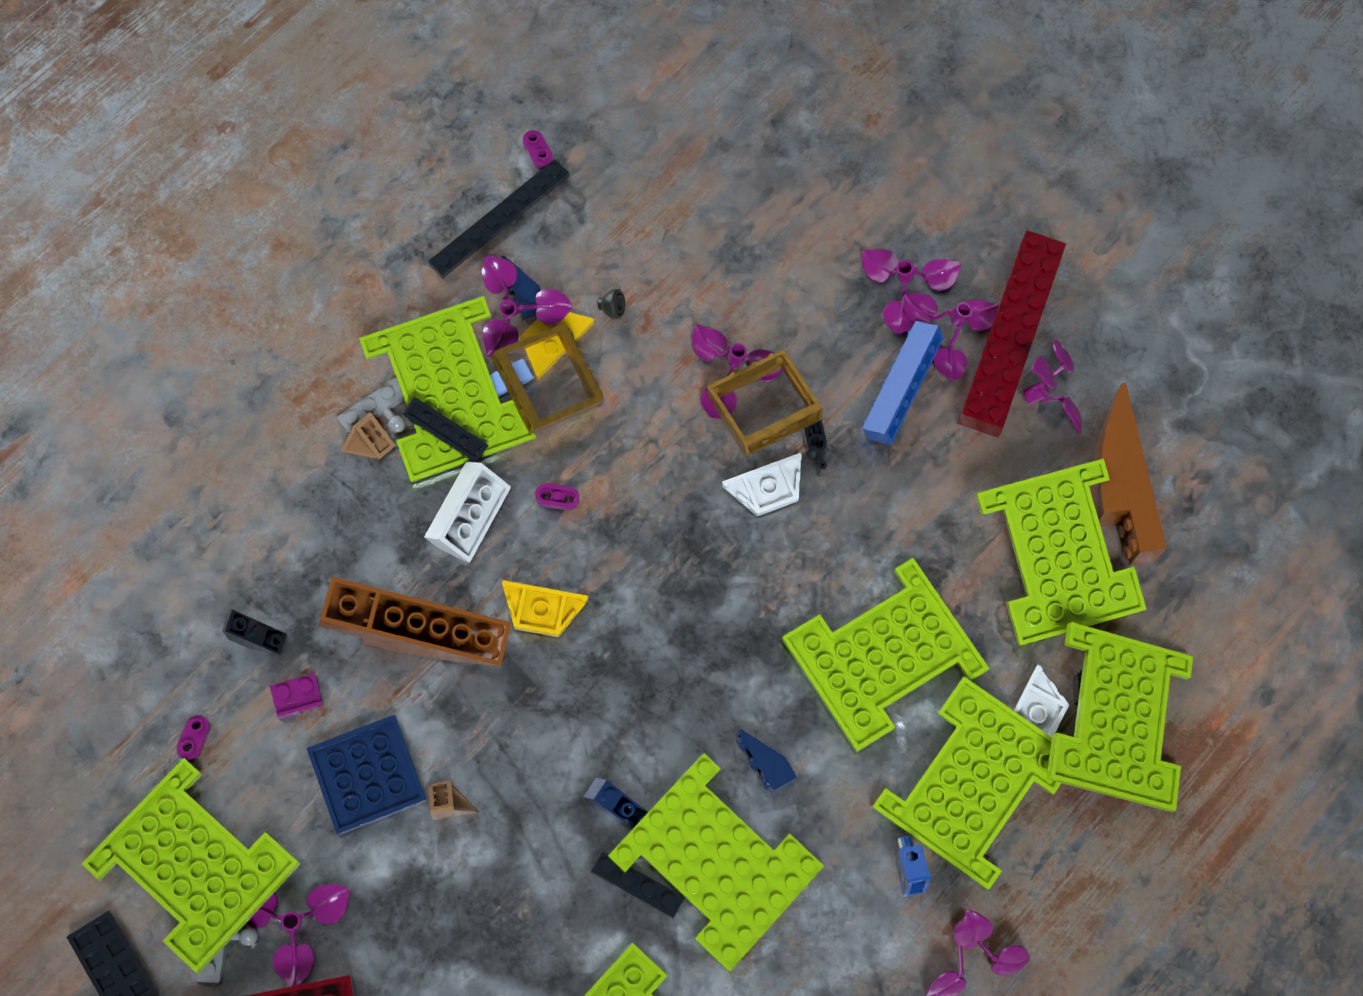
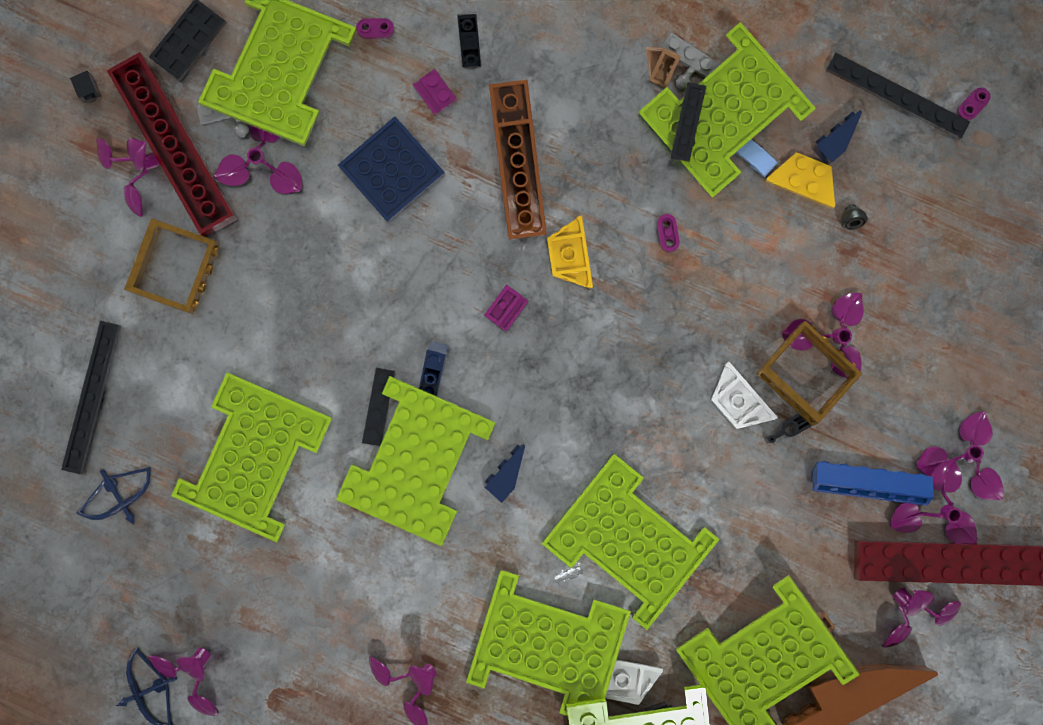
camera: 75 degrees right, 15 degrees up
white slope [424,462,511,563] -> none
medium nougat slope [428,780,479,820] -> none
magenta plant [482,255,573,357] -> none
pearl gold window [491,323,604,435] -> none
blue torso [895,836,931,897] -> none
none -> magenta plate [484,284,529,332]

